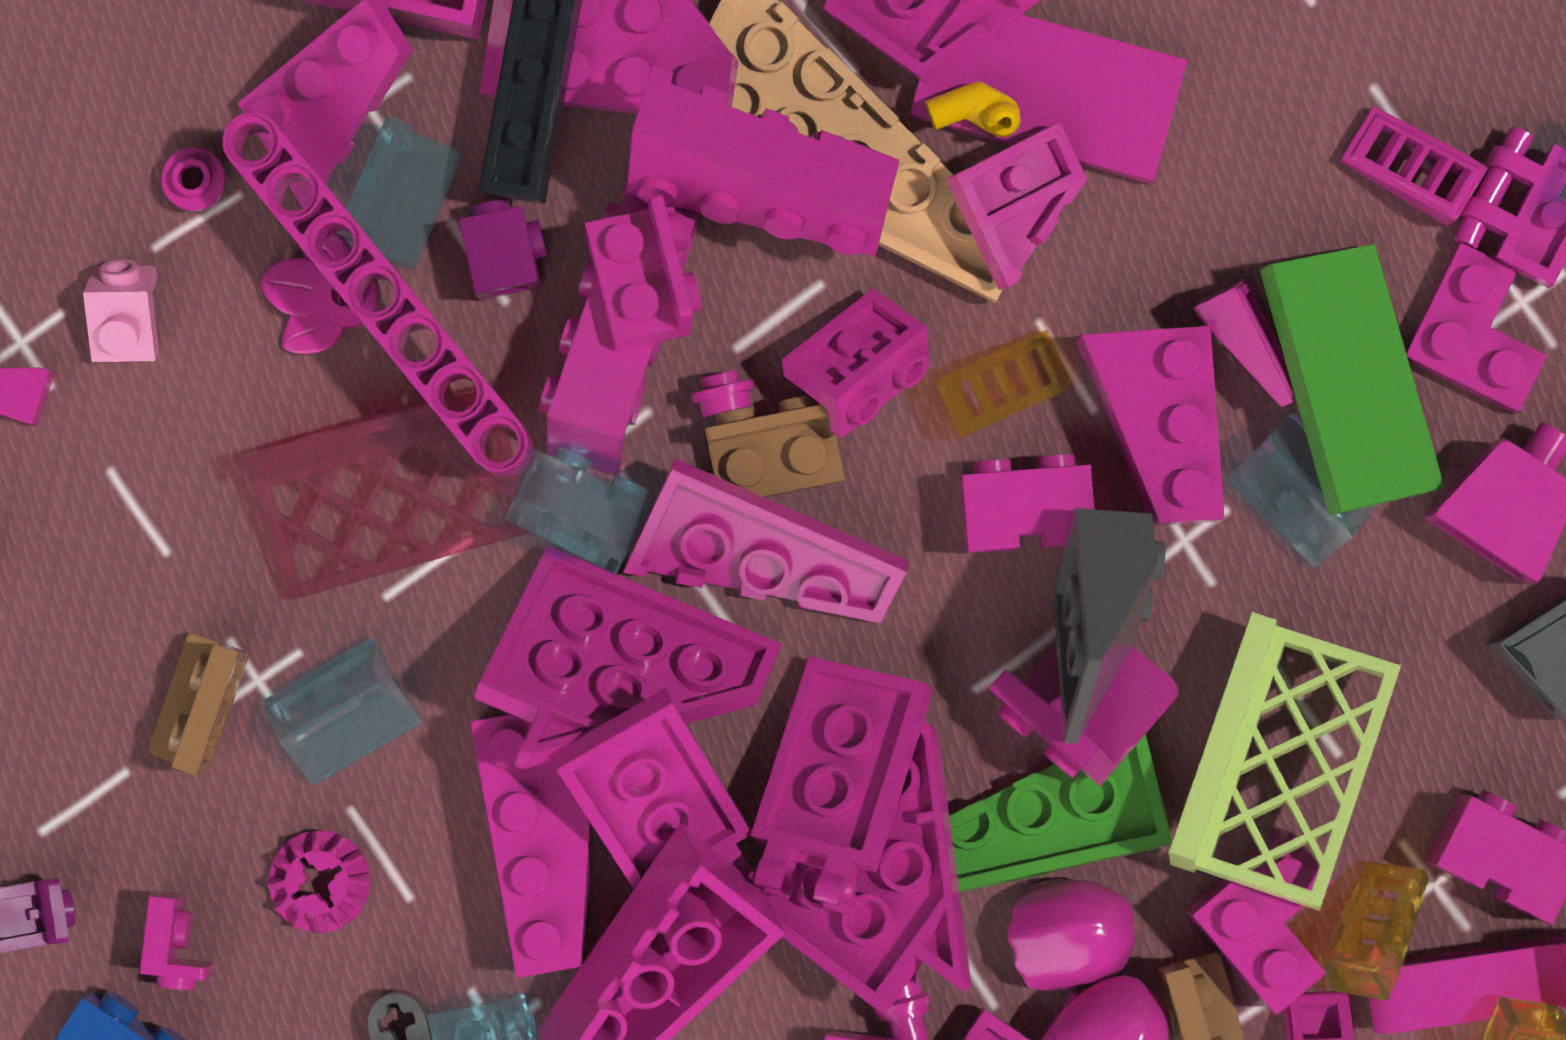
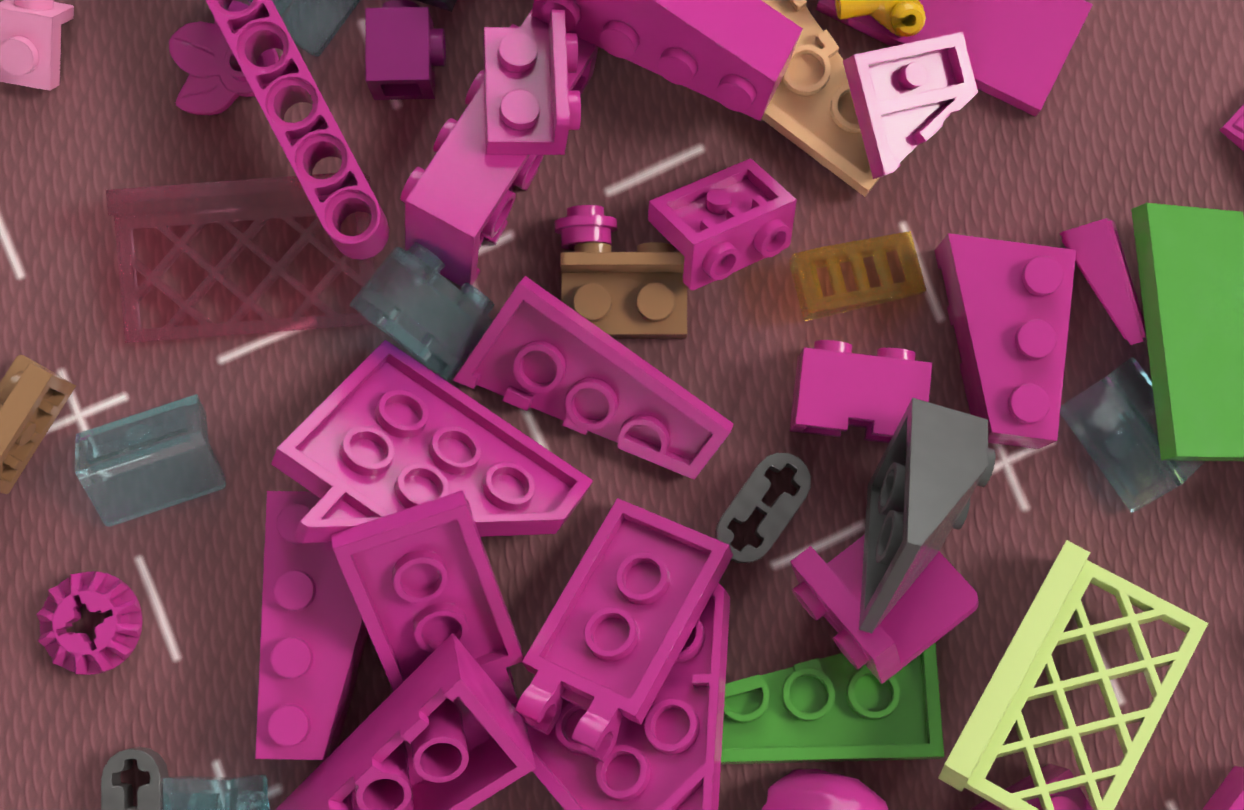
camera: 10 degrees right, 5 degrees down
none -> flat silver beam [716,453,811,563]

